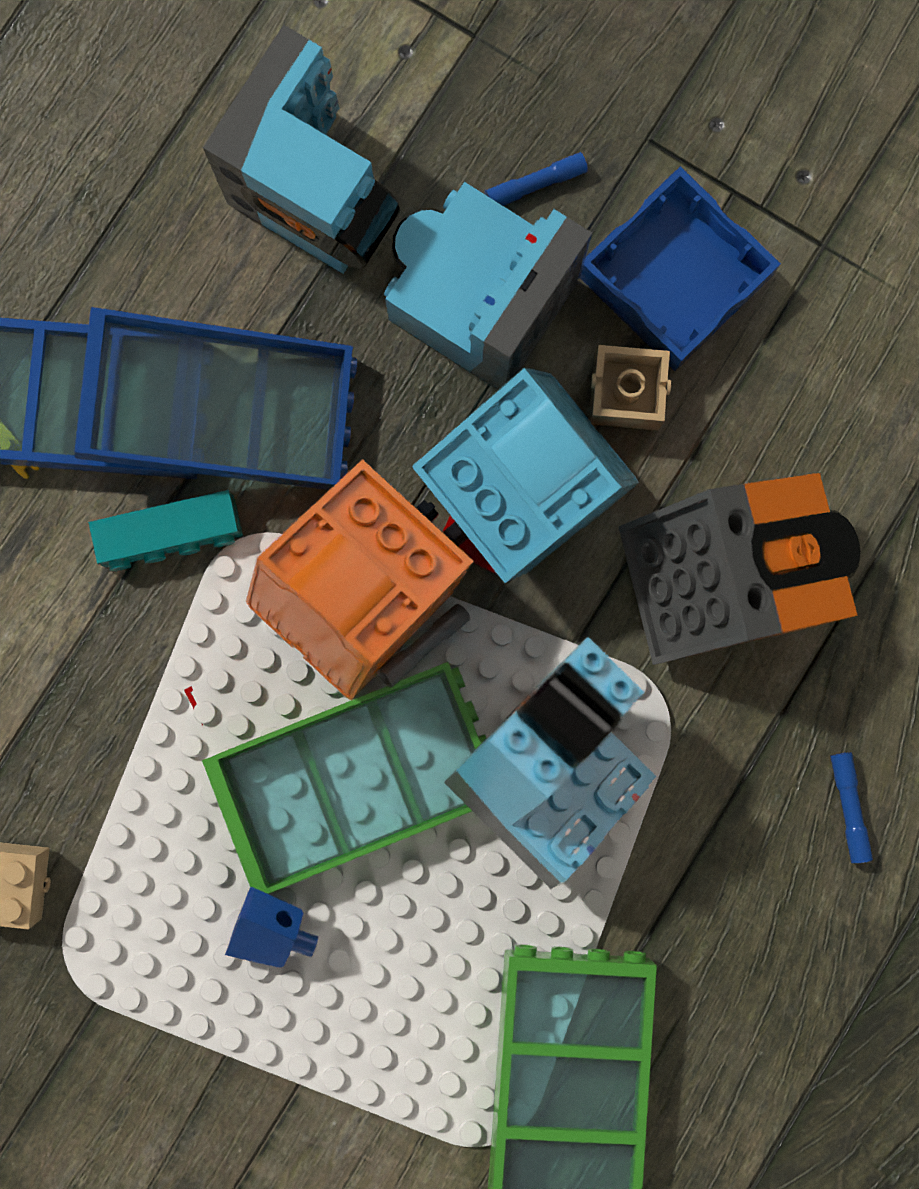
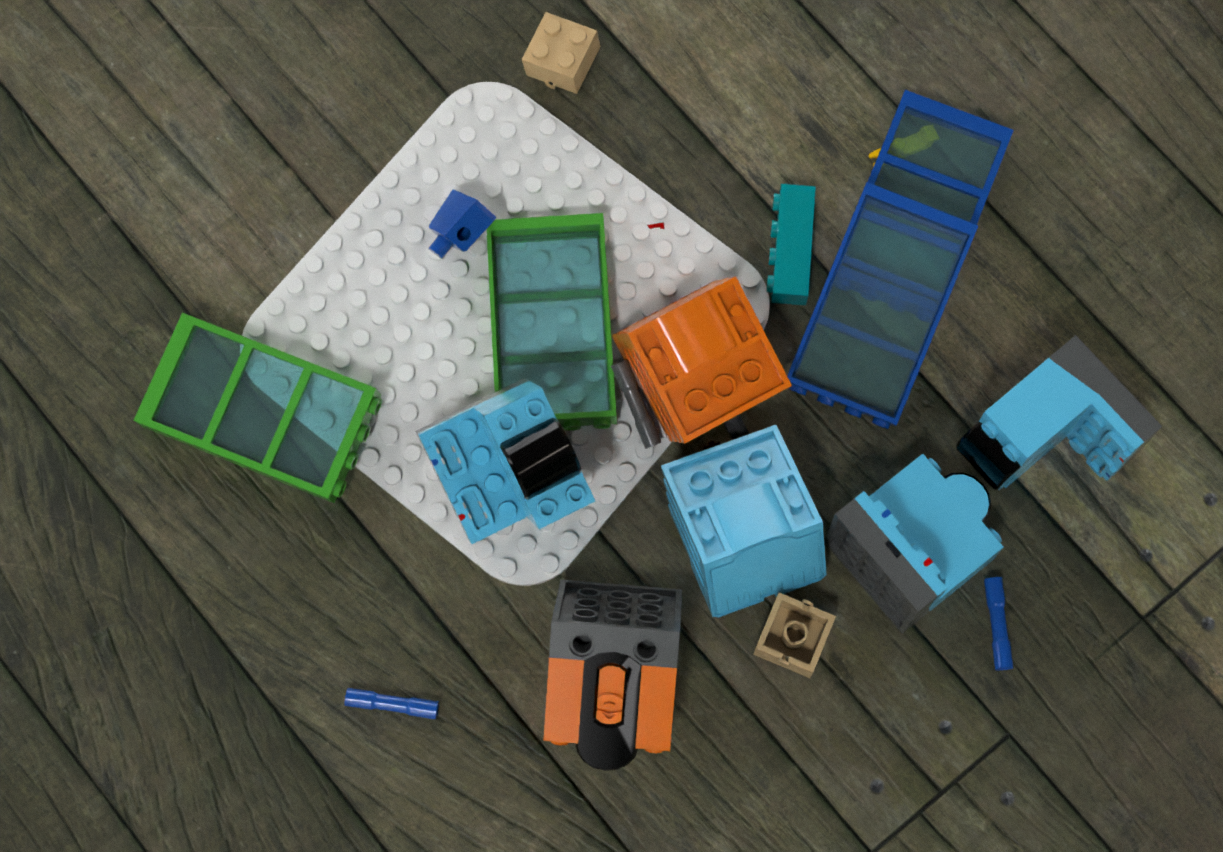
camera: 110 degrees right, 10 degrees down
blue tile [580,166,781,371] -> none

